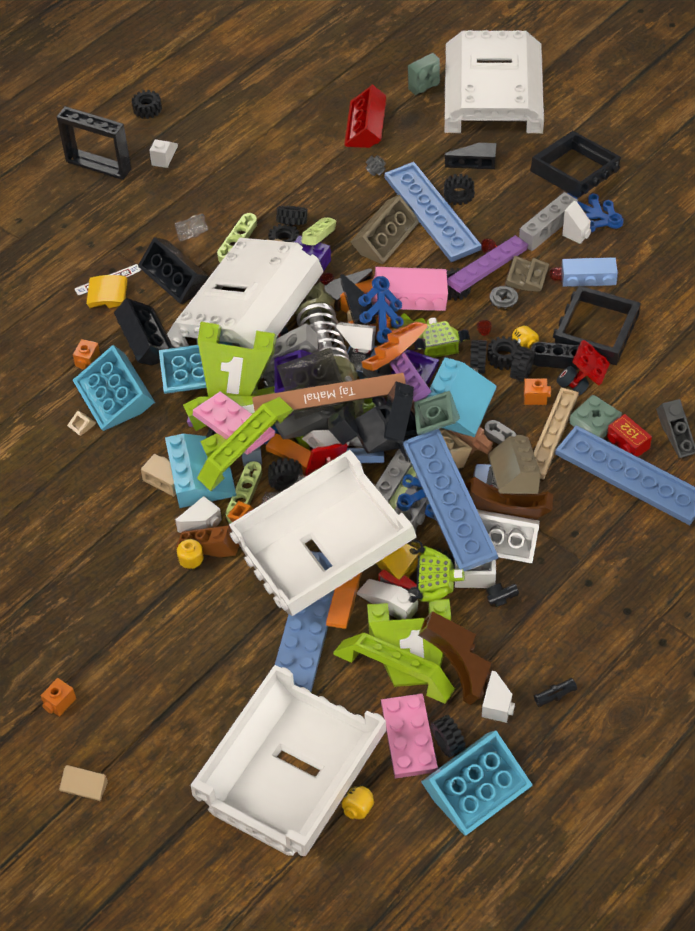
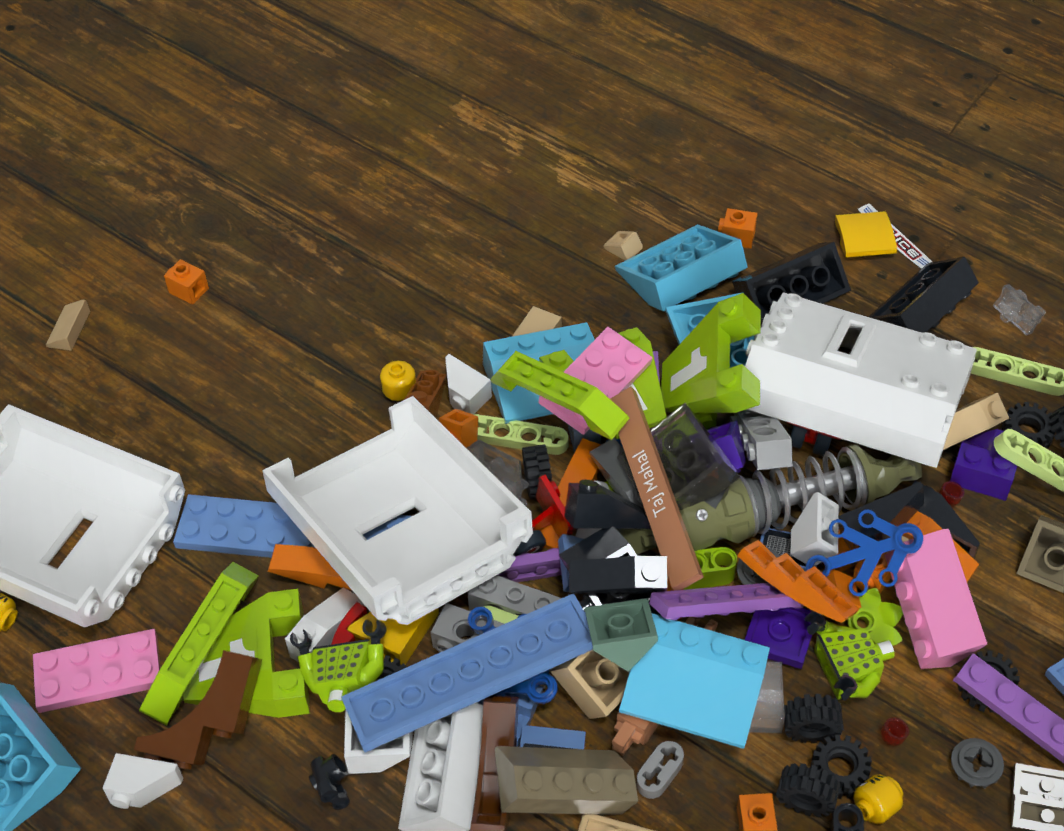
camera: 85 degrees right, 0 degrees up
black tyre [430,715,466,757] -> none

